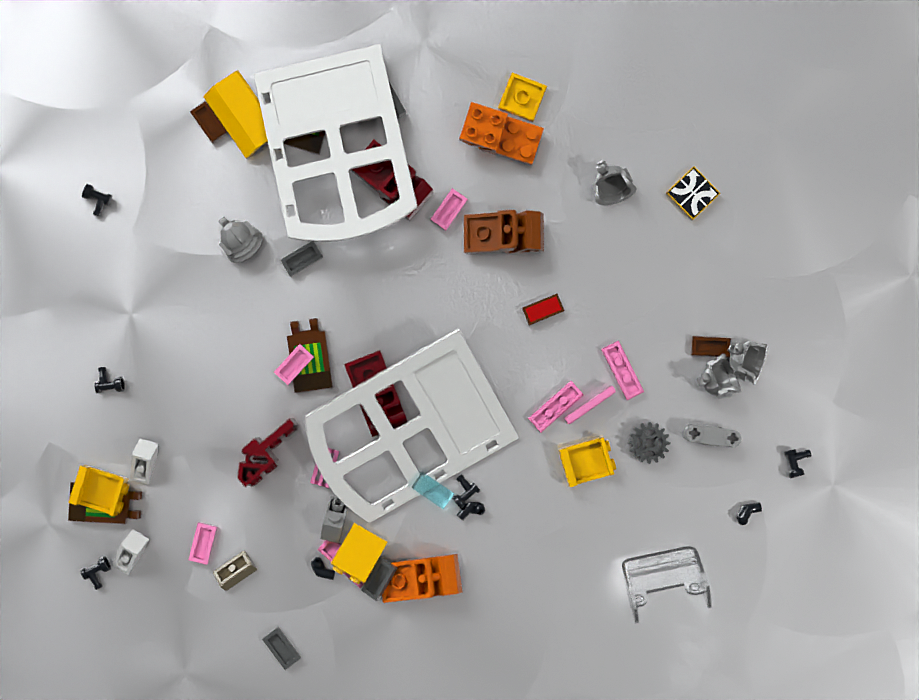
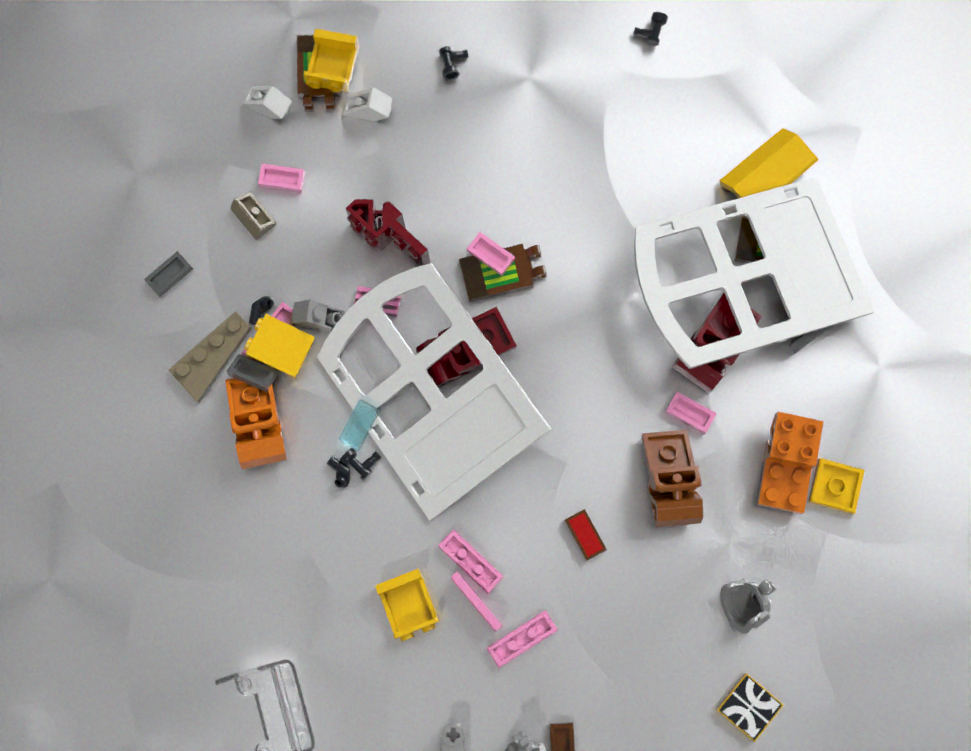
camera: 90 degrees right, 10 degrees down
black piece [80,556,111,590] -> none
reddish brown tile [190,101,228,143] -> none
light grey helmet [218,217,263,263] -> none
dark grey tile [280,241,323,277] -> none
dark grey gear [628,422,671,464] -> none
none -> dark tan wing [169,311,252,403]

